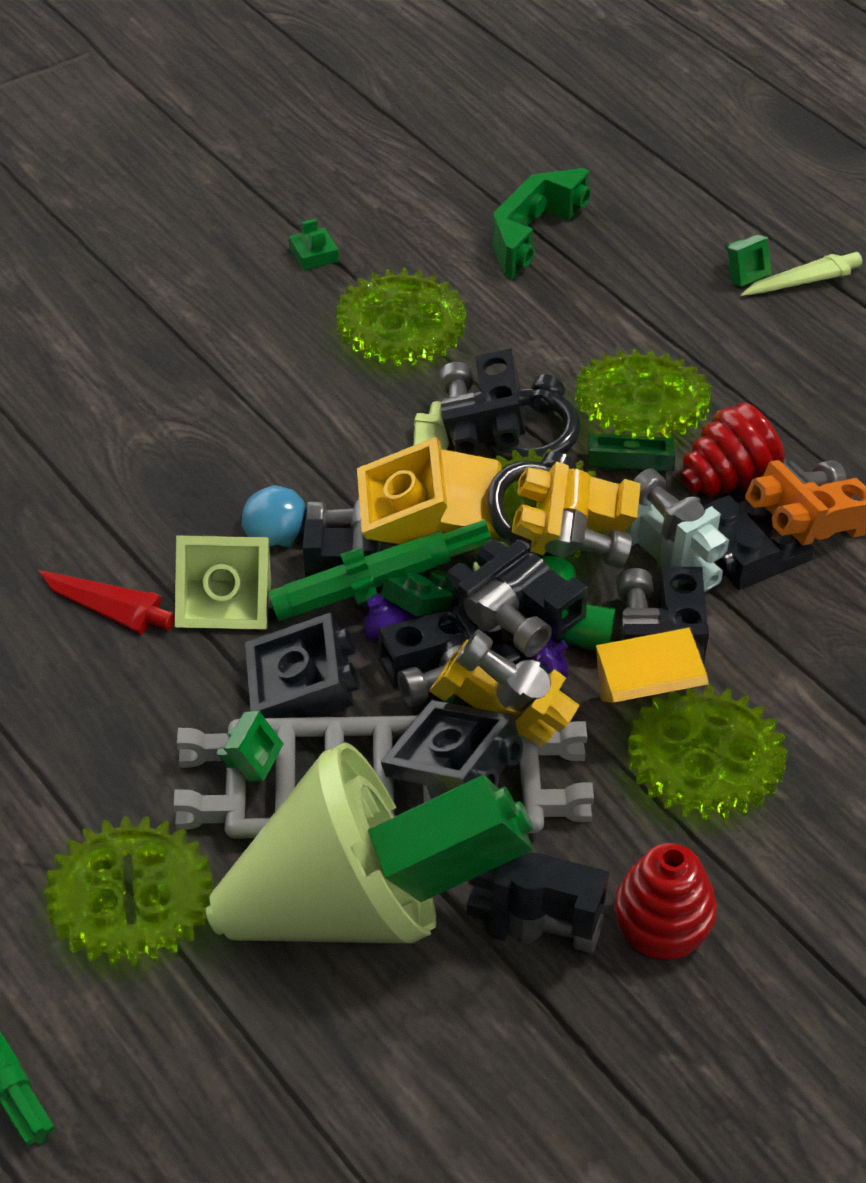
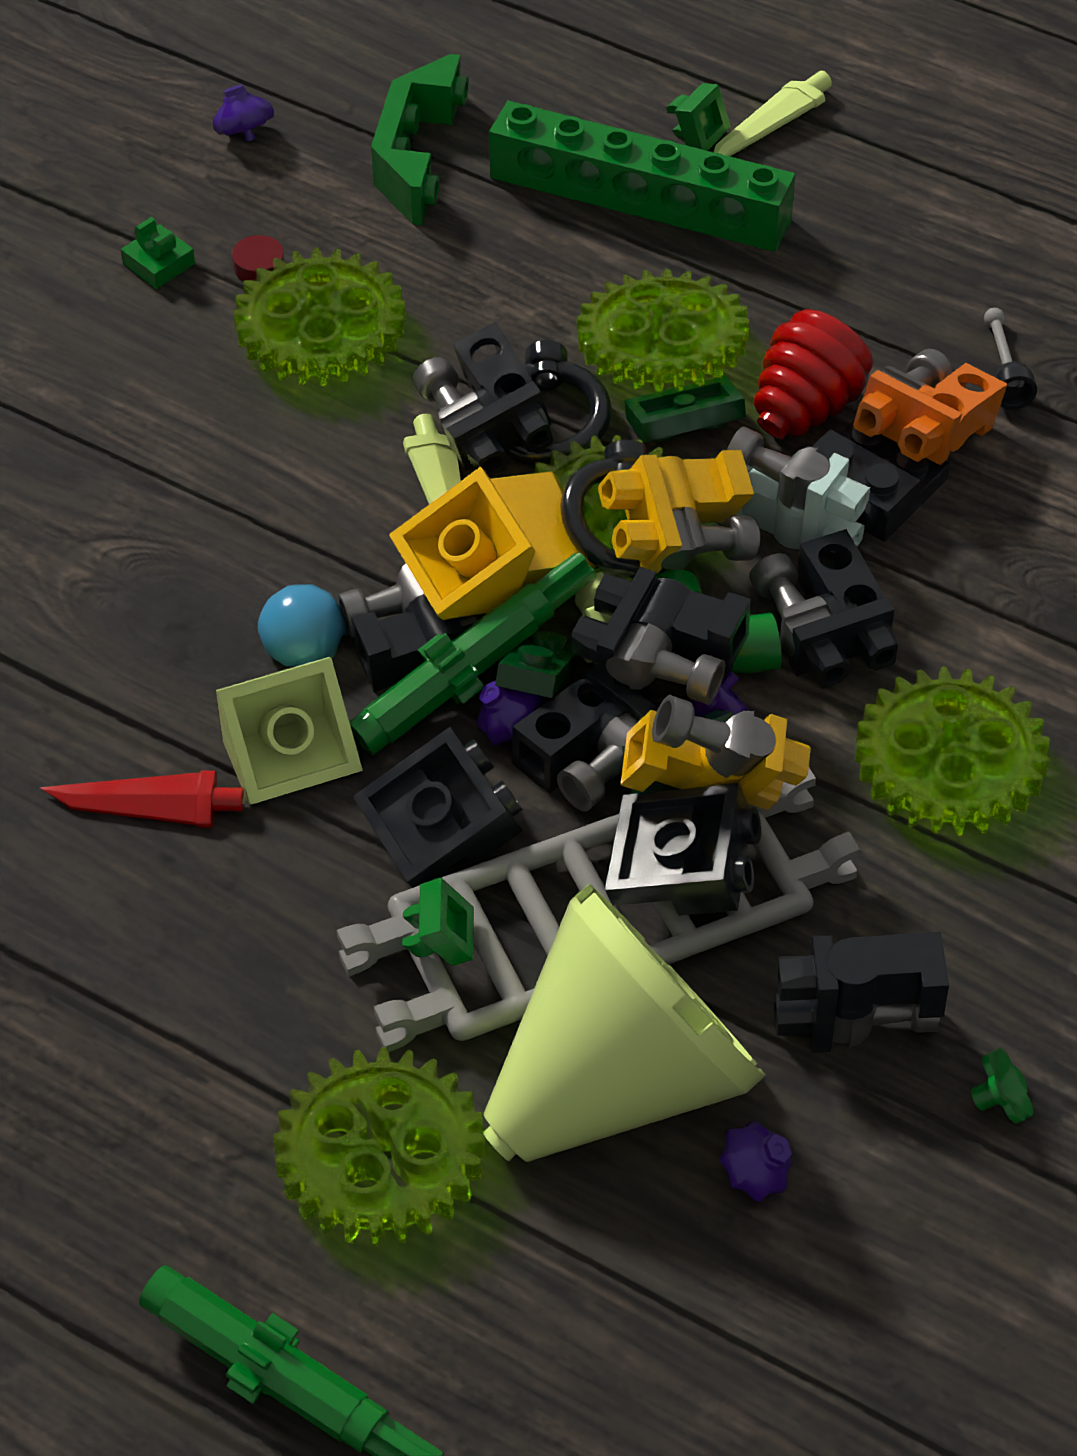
camera: 20 degrees left, 5 degrees up
green brick [368,775,533,903] -> none
yellow slope [596,628,709,703] -> none
red piece [614,843,717,960] -> none
none -> dark purple piece [213,84,274,141]
none -> dark red tile [232,235,285,284]
none -> green brick [489,100,795,252]
none -> dark purple piece [719,1121,793,1202]
none -> green plant [971,1048,1034,1124]

